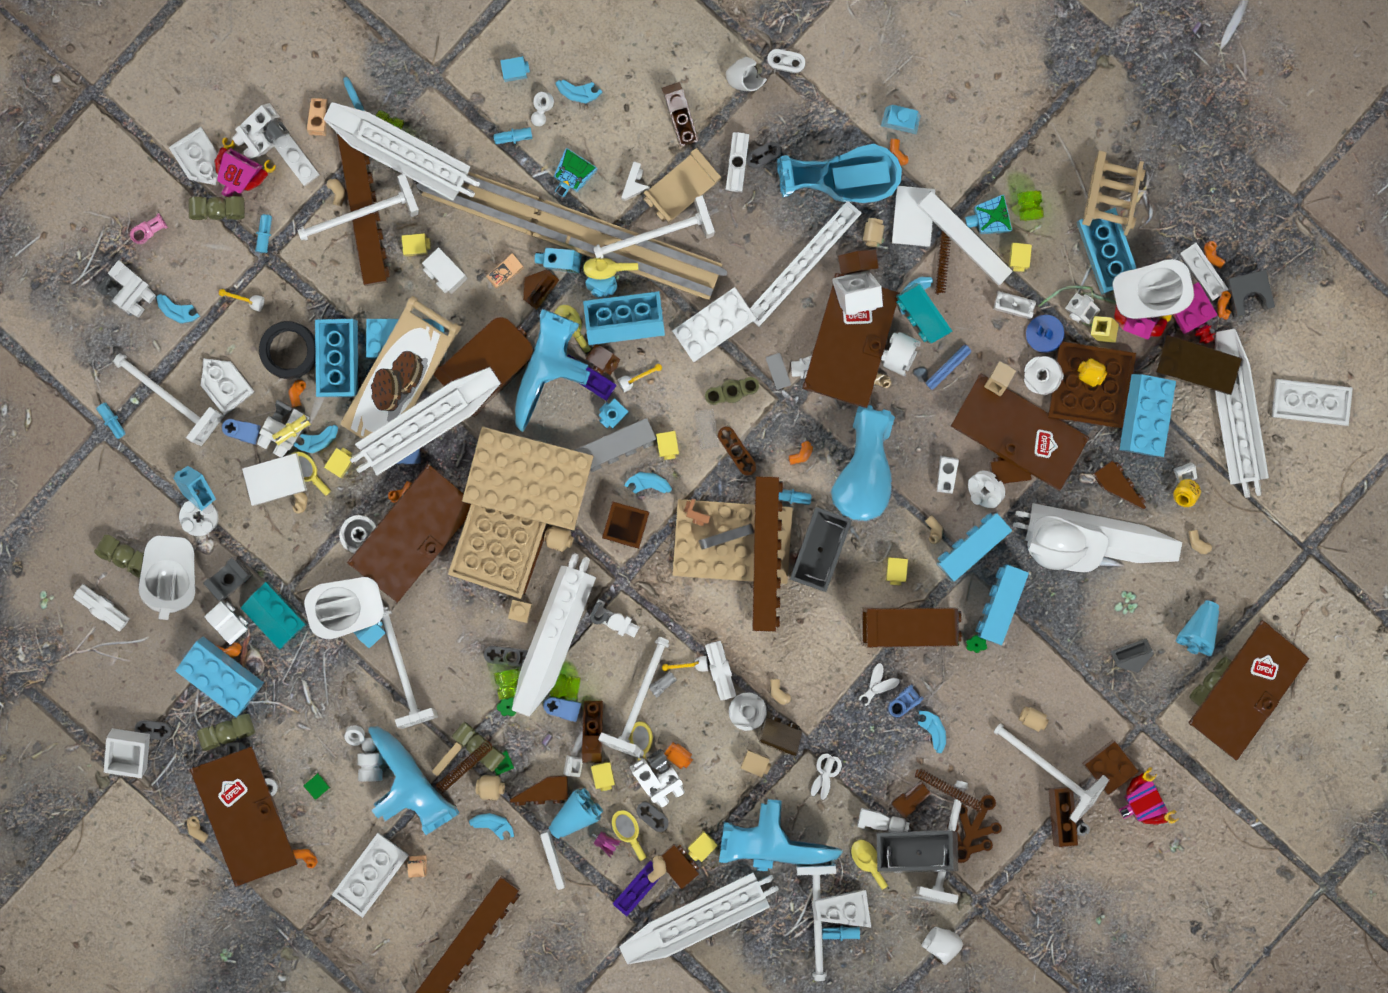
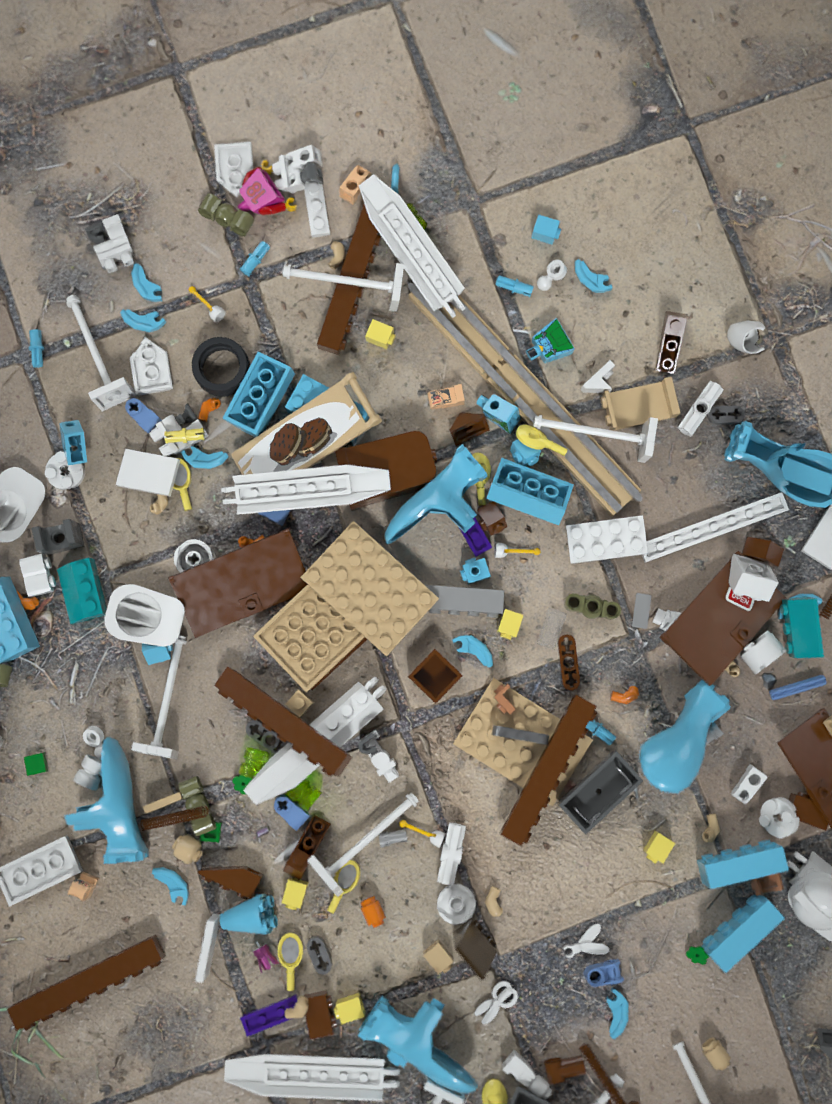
camera: 30 degrees right, 5 degrees down
bright pink connector [130,213,168,244] -> none
light yellow brick [324,447,352,478] -> none
white piece [422,247,468,294] -> none
tan head [544,525,574,552] -> none
white slope [563,755,583,777] -> none
white hips [630,749,685,807] -> none
white plate [767,49,805,73] -> none
reddish brown piece [862,607,962,648] -> none
tan brick [863,218,884,247] -> none
none -> medium azure piece [120,309,167,332]
none -> reddish brown brick [214,666,353,777]
none -> light grey pin [706,722,723,745]
none -> nougat bracket [751,873,784,896]

